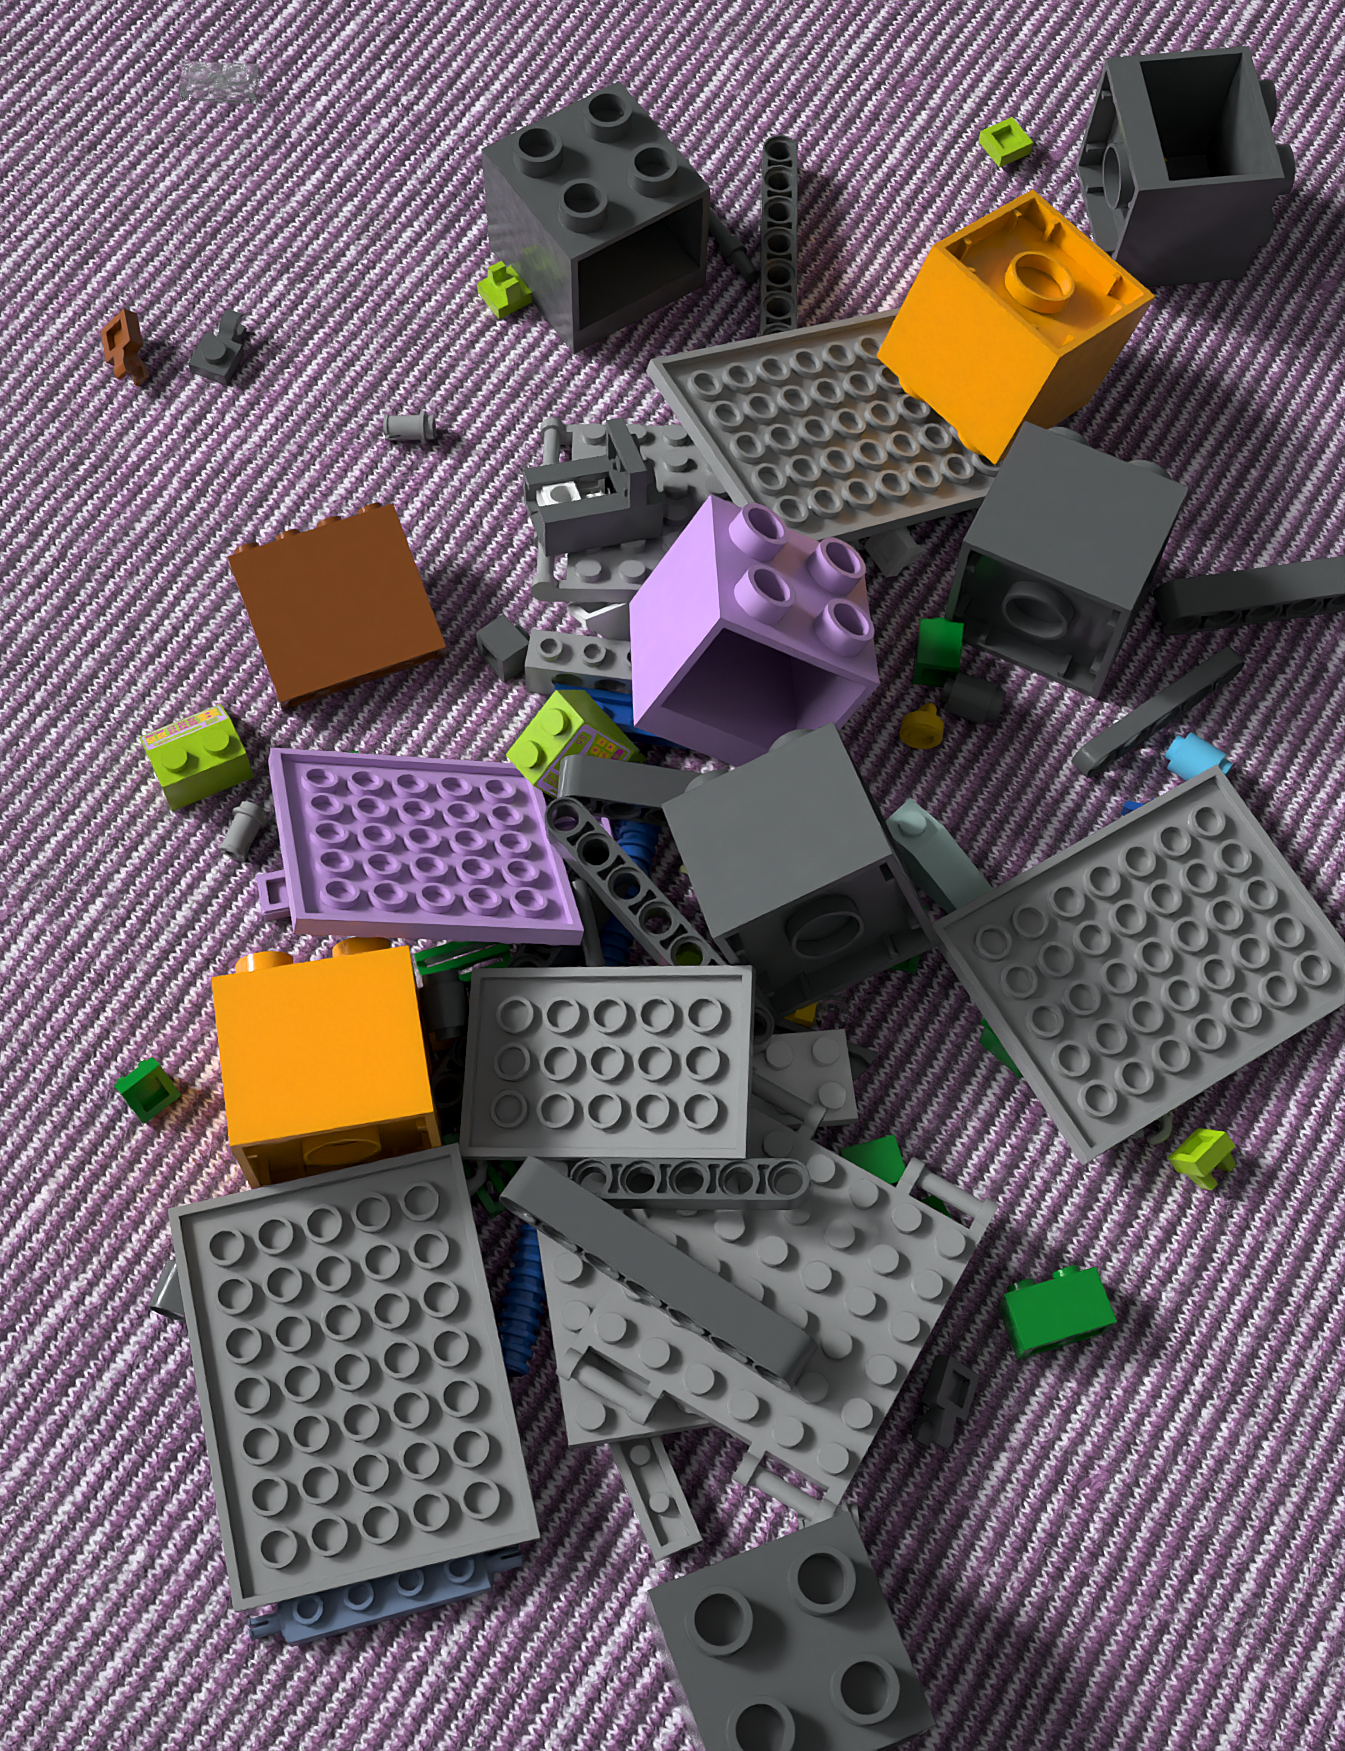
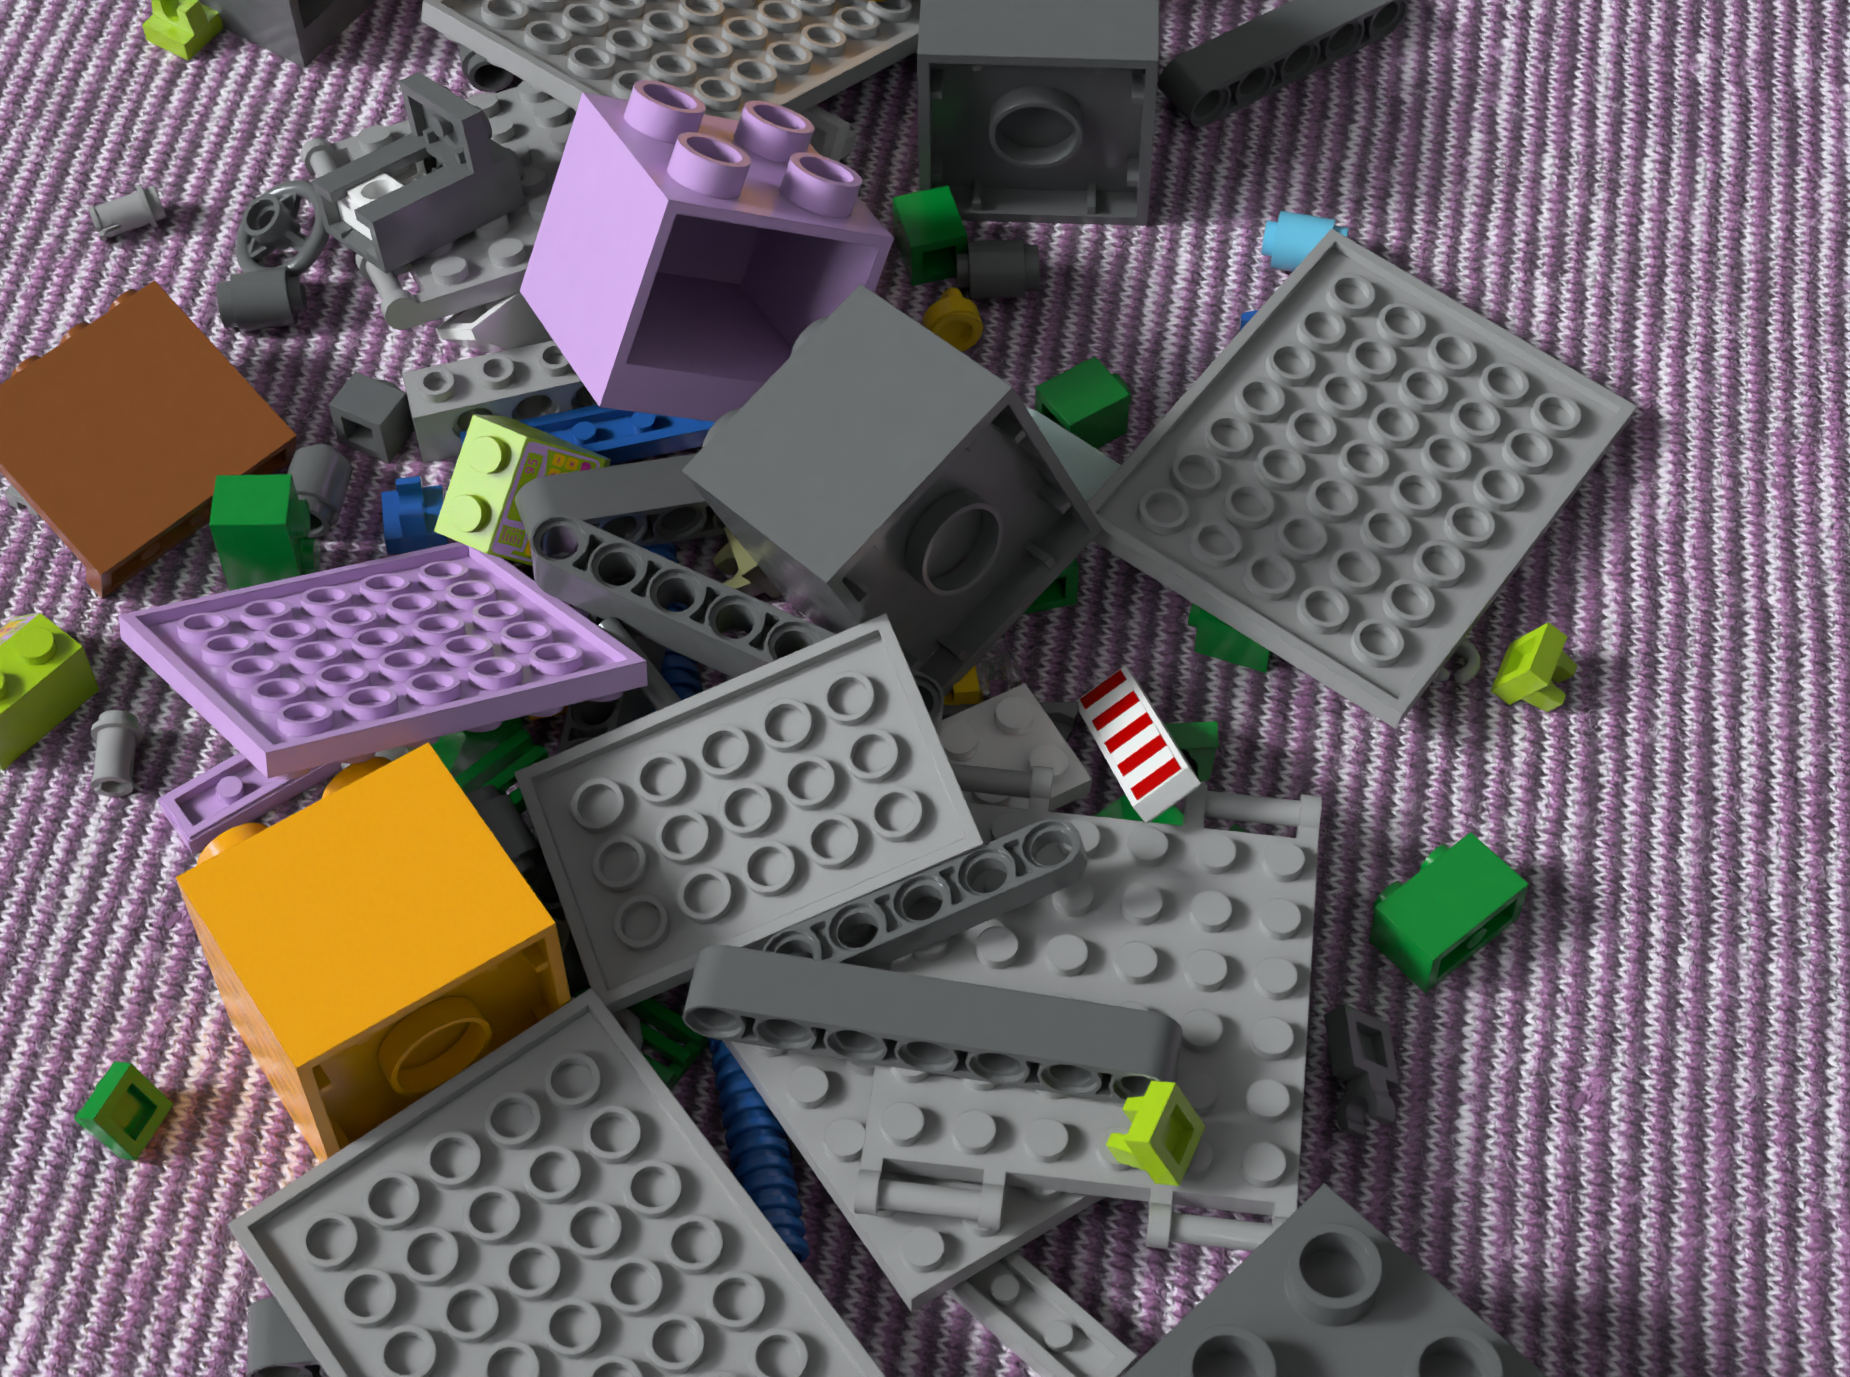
camera: 20 degrees left, 10 degrees down
dark grey beam [1072,646,1245,778] -> none
none -> green brick [209,474,320,591]
none -> dark grey brick [217,266,307,332]
none -> dark grey piece [235,180,330,277]
none -> dark grey brick [287,444,352,537]
none -> blue tile [381,476,449,555]
none -> green brick [1035,356,1131,449]
none -> tile [1075,665,1201,823]
none -> lime tile [1106,1081,1206,1186]
none -> green tile [1165,721,1219,782]

